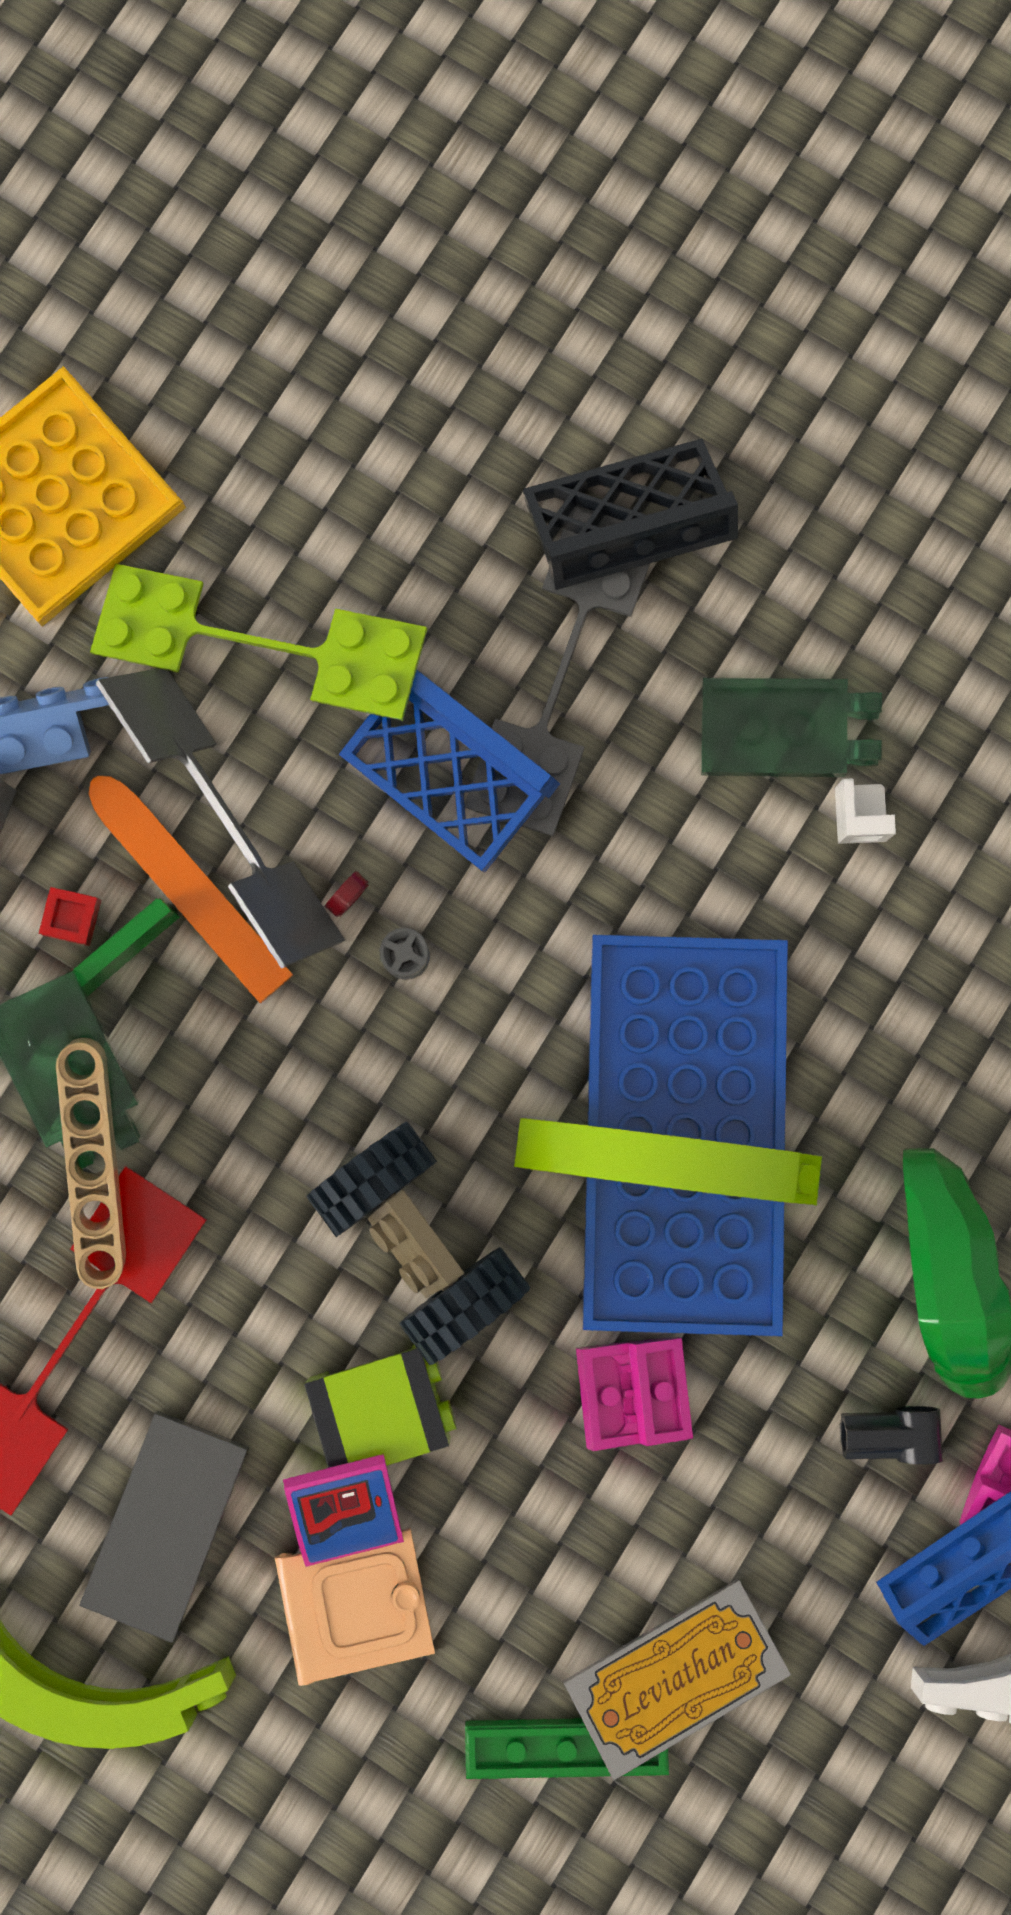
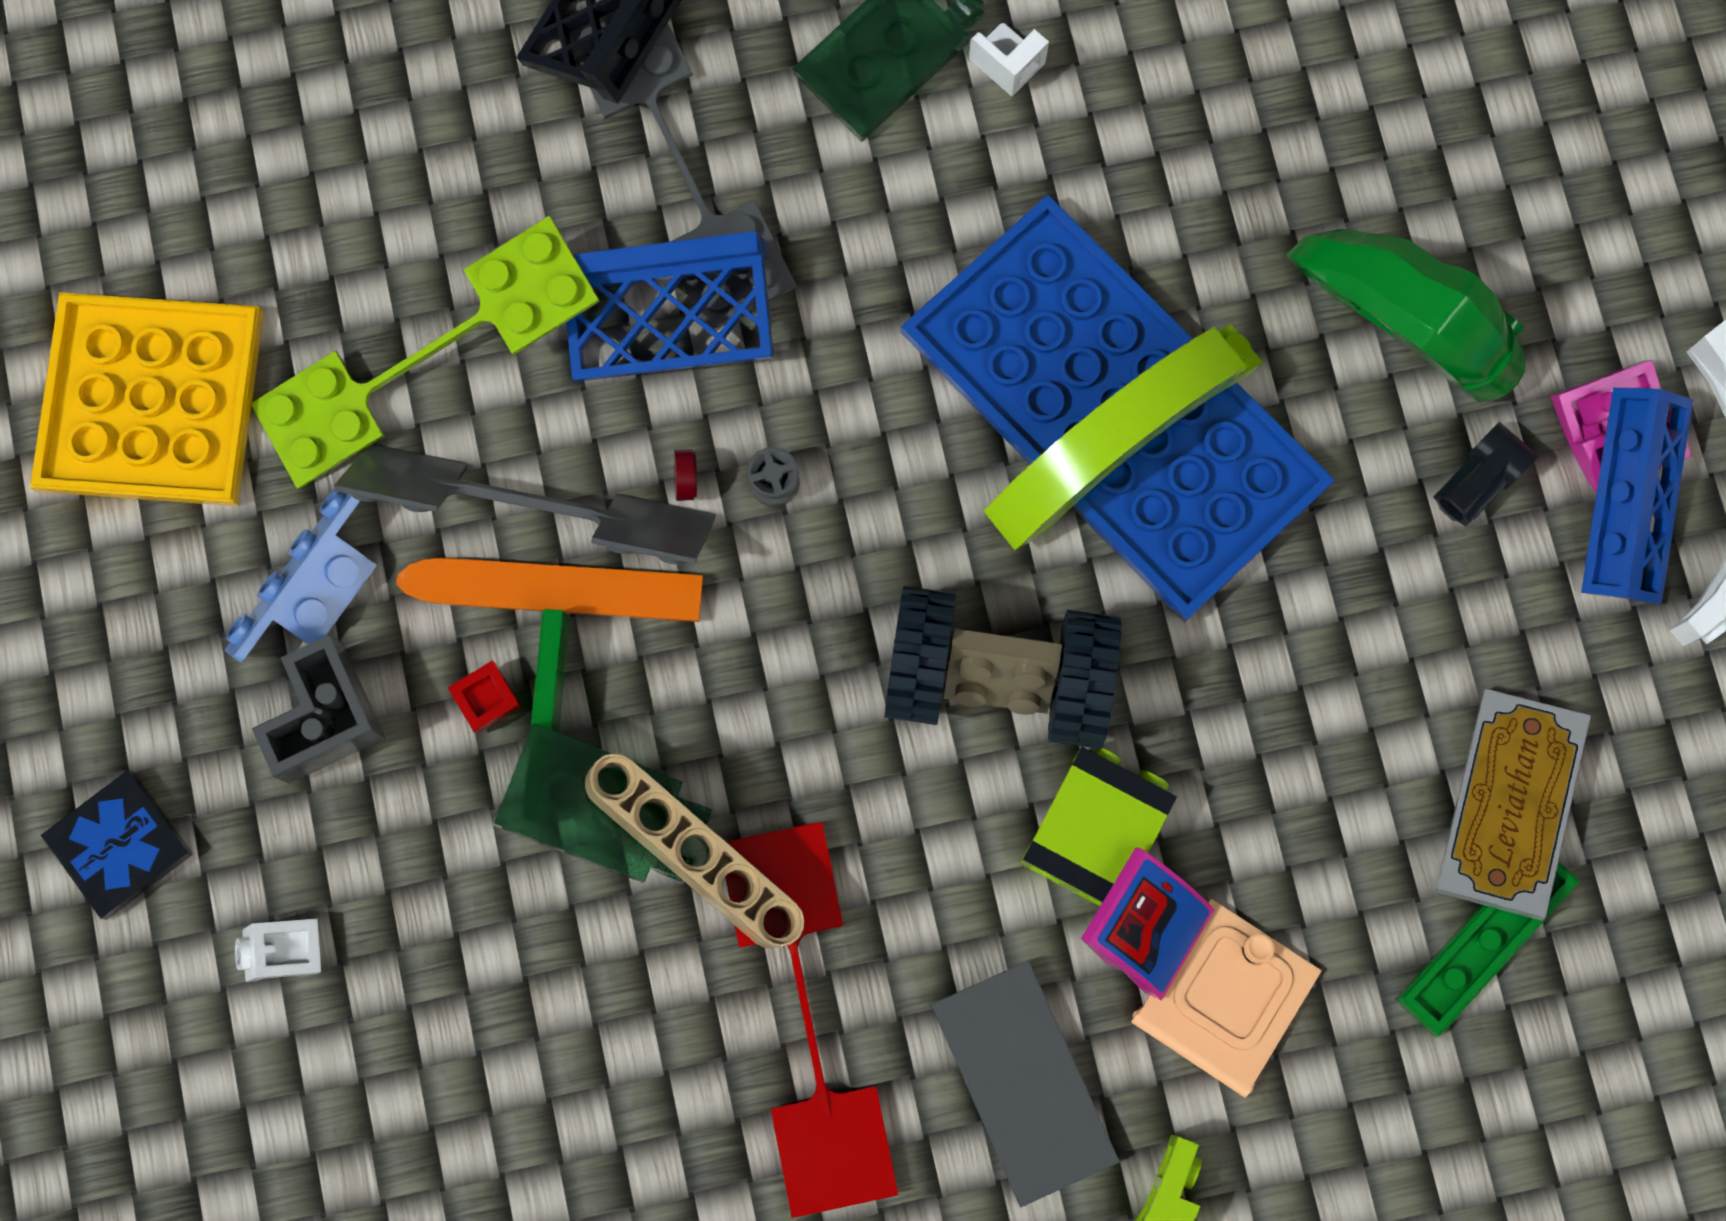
camera: 45 degrees left, 5 degrees down
dark pink slope [576,1337,693,1451] -> none

